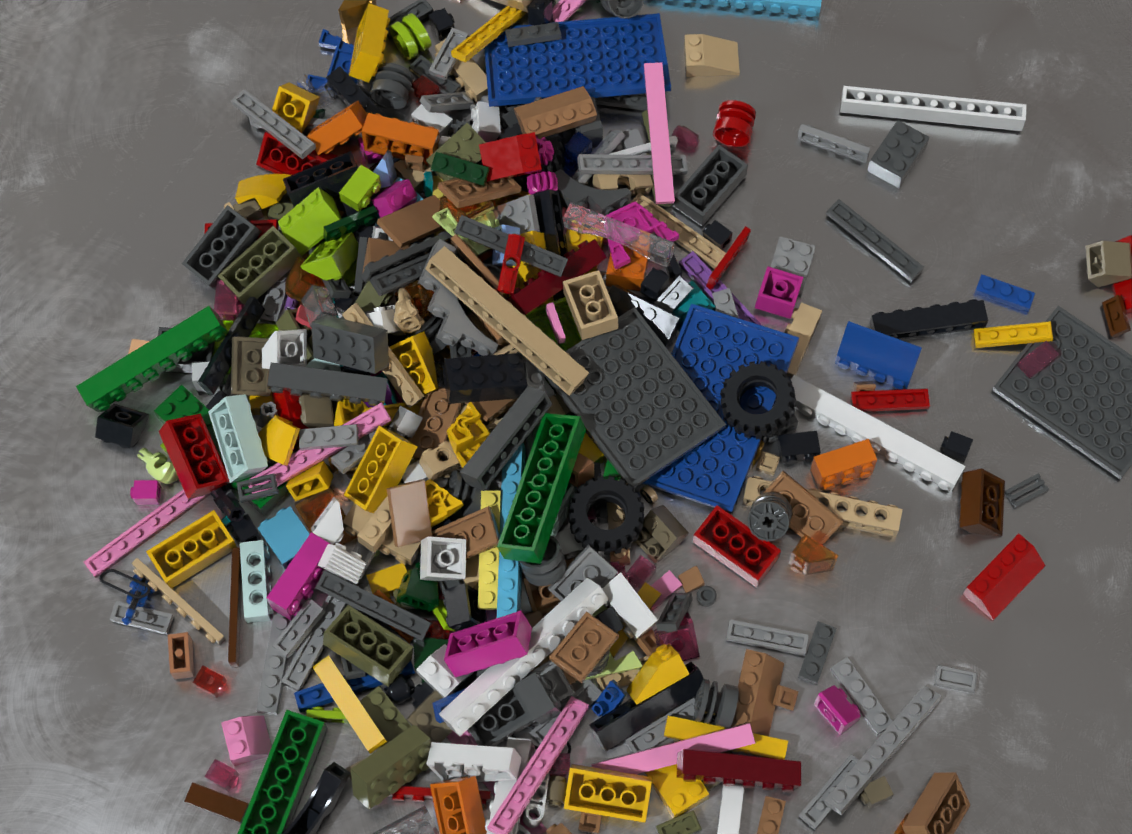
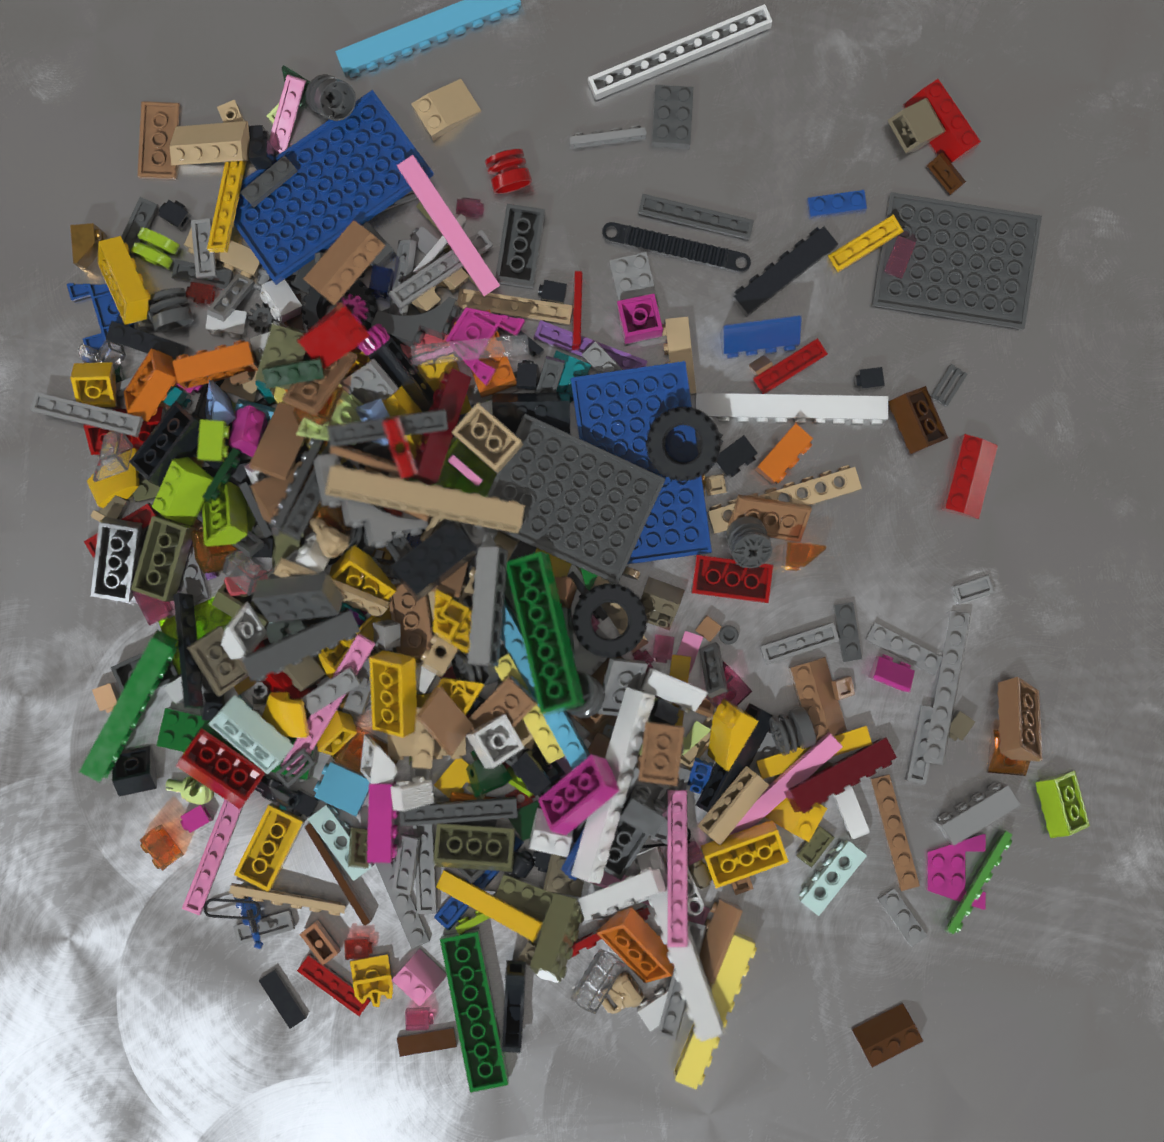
camera: 30 degrees left, 20 degrees up
none -> clear slope [93,431,133,482]
none -> clear orange slope [140,824,184,871]
none -> teal brick [162,386,192,408]
none -> black tile [258,969,307,1029]
none -> red plate [297,954,371,1016]
none -> olive plate [348,827,369,869]
none -> yellow plate [350,954,393,1008]
none -> black gear [602,222,751,273]
none -> tan brick [697,766,769,845]

